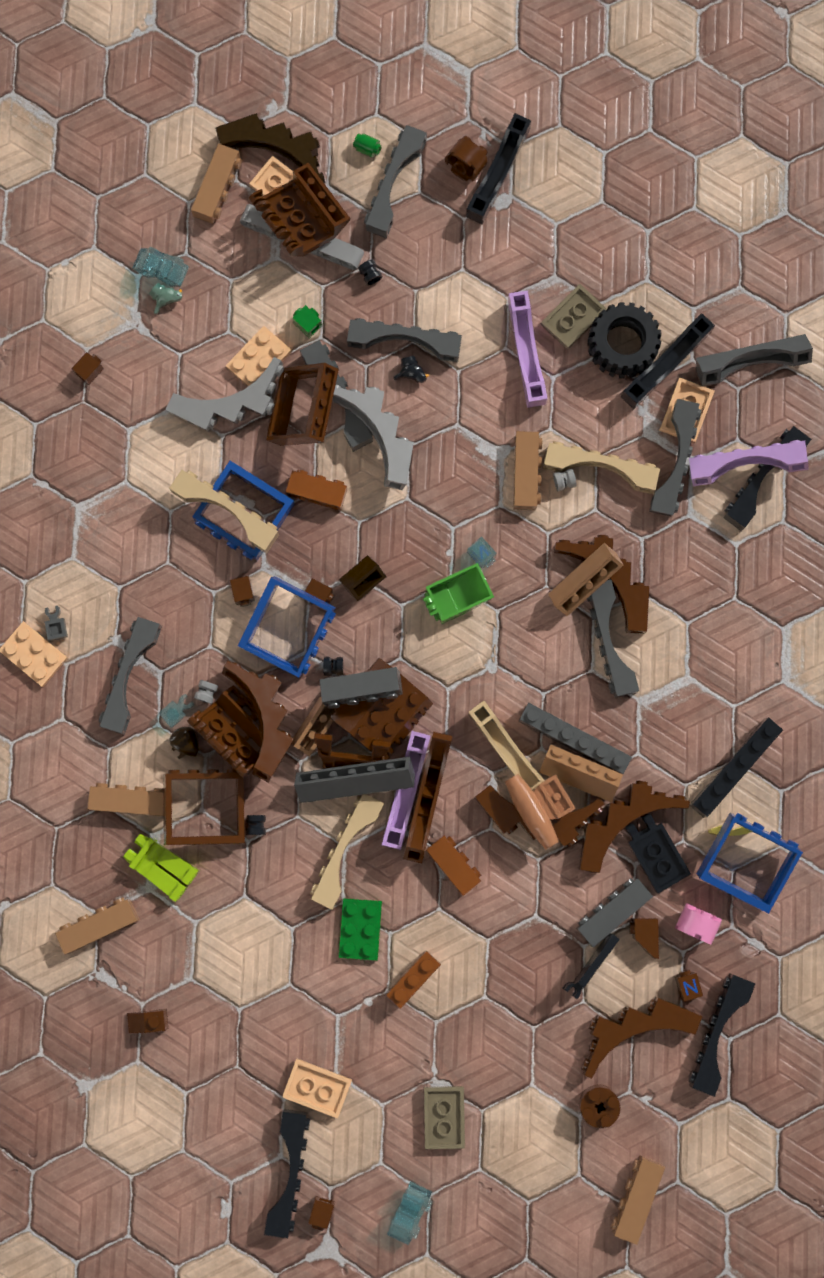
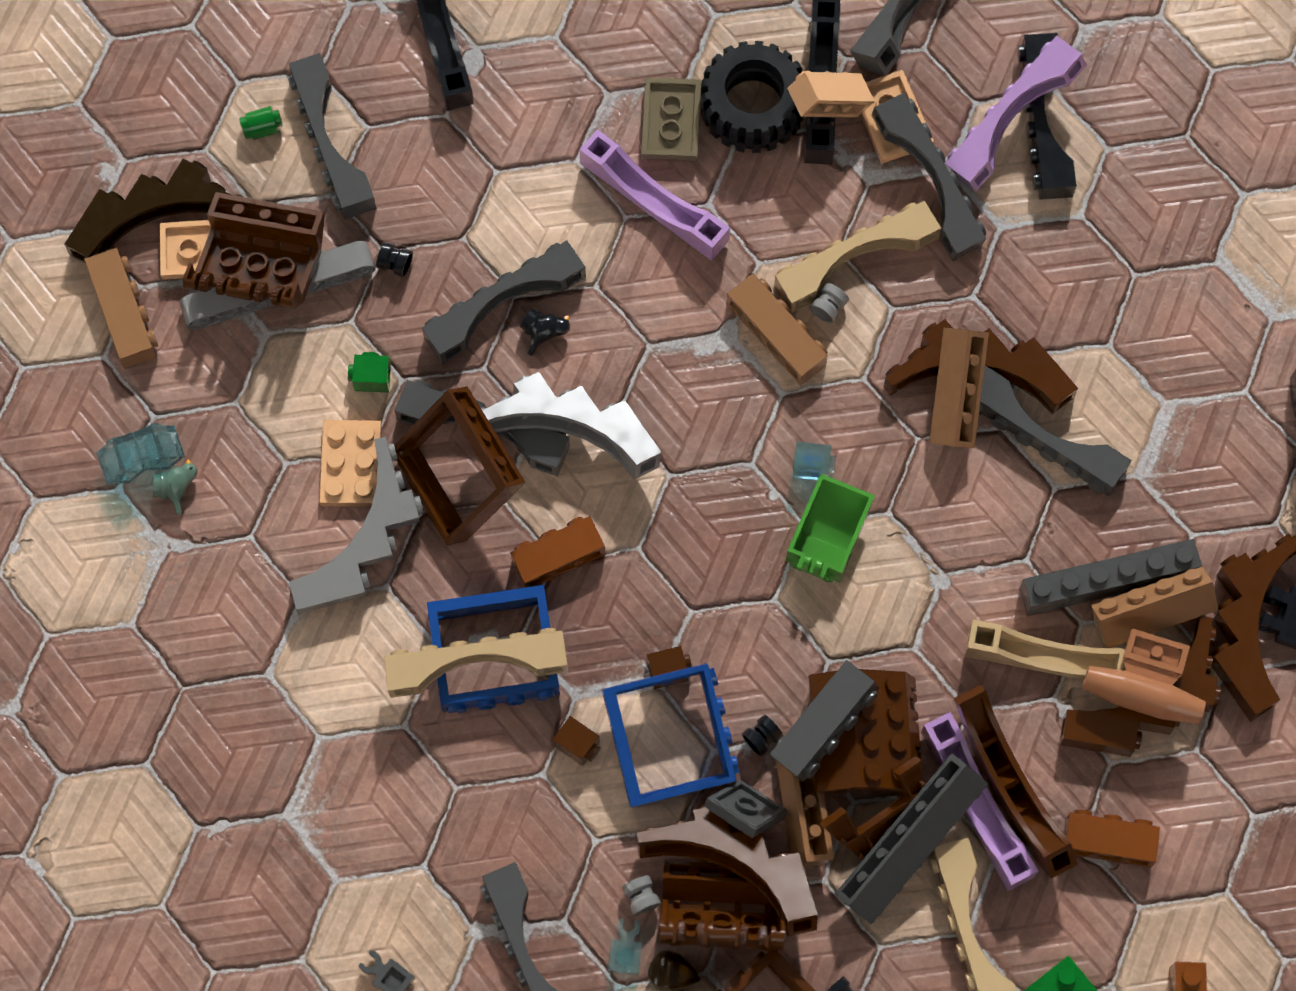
camera: 40 degrees left, 10 degrees down
reddish brown brick [71,352,104,385] -> none
dark brown brick [339,555,387,601] -> none
reddish brown brick [445,136,488,182] -> none
none -> dark grey tile [704,780,787,838]
none -> light nougat brick [787,71,875,117]

